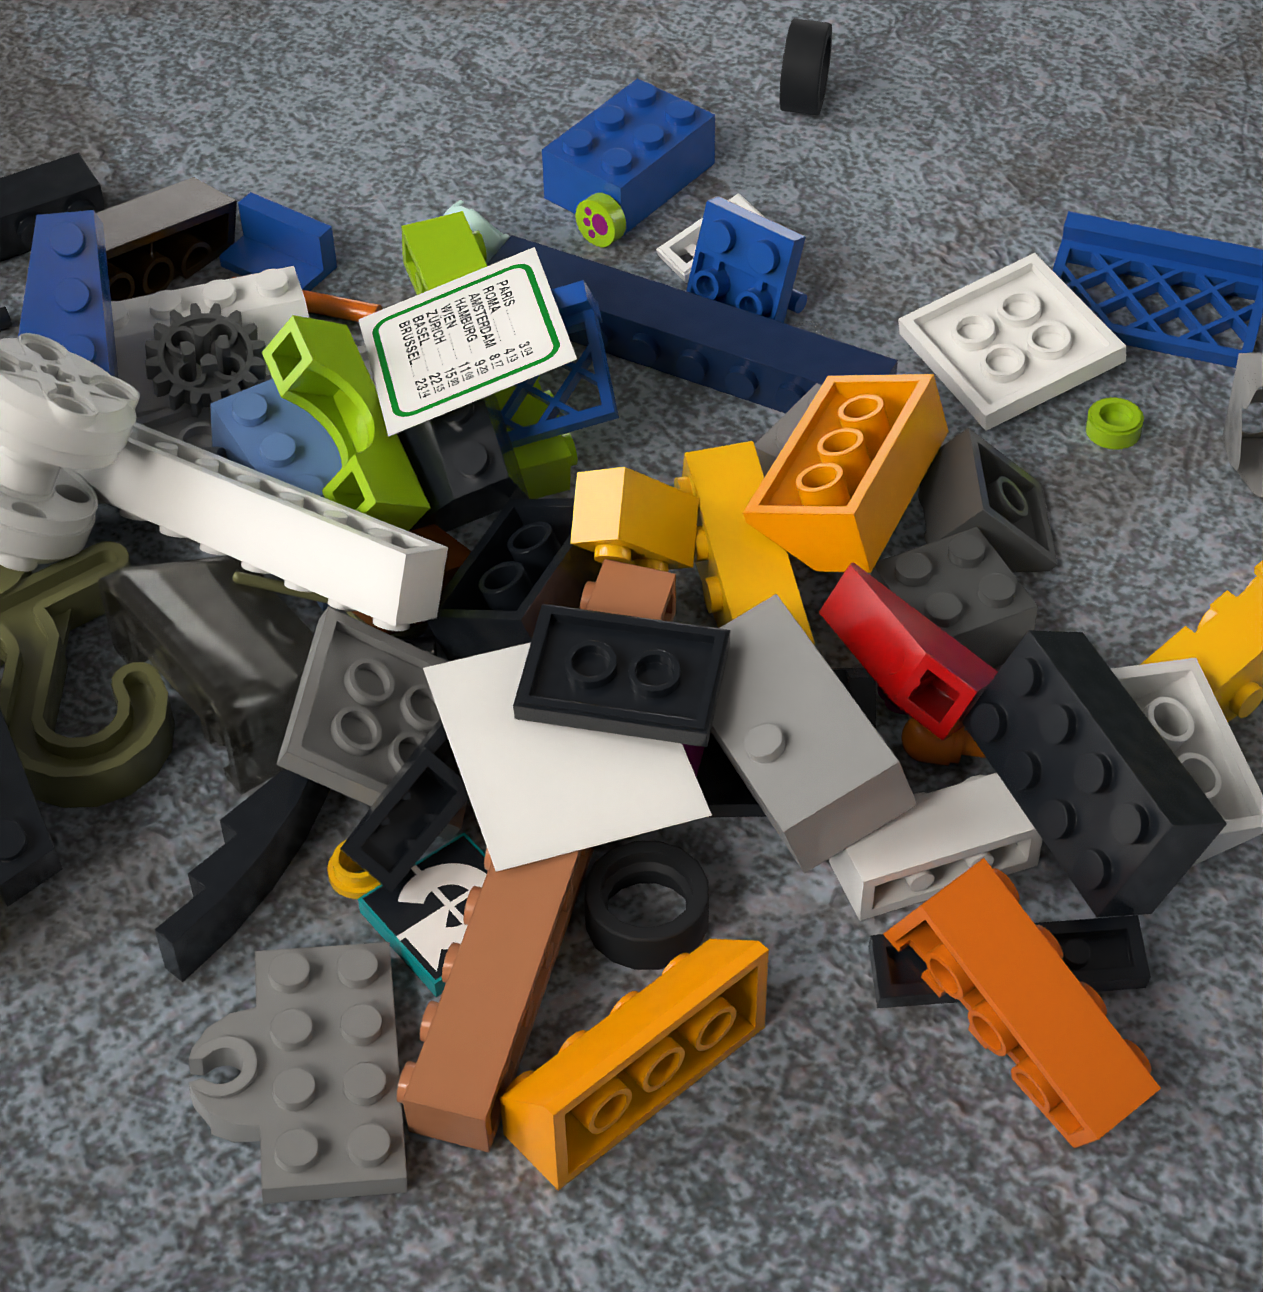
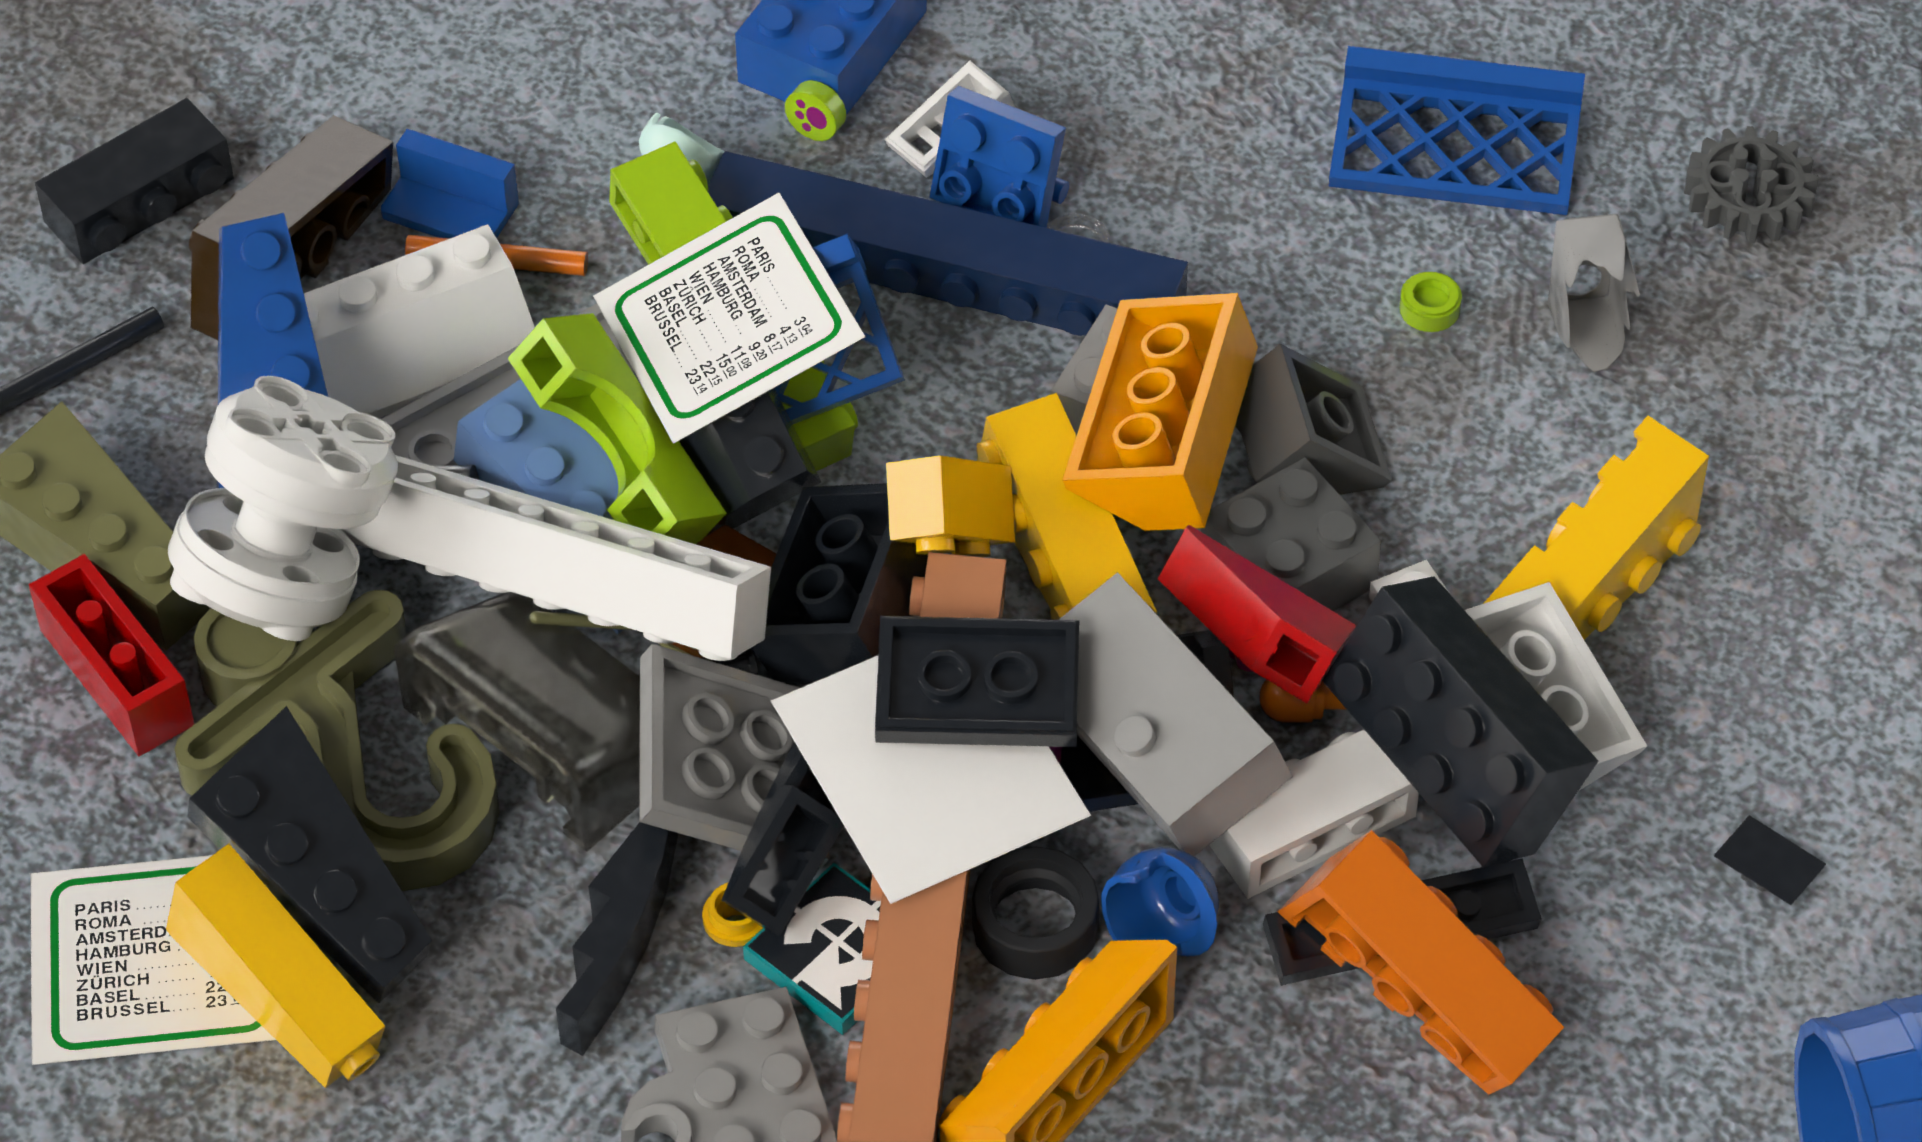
camera: 10 degrees left, 5 degrees up
dark grey gear [145,303,266,418] -> none
white plate [898,253,1126,431] -> none
none -> blue helmet [1101,847,1219,957]

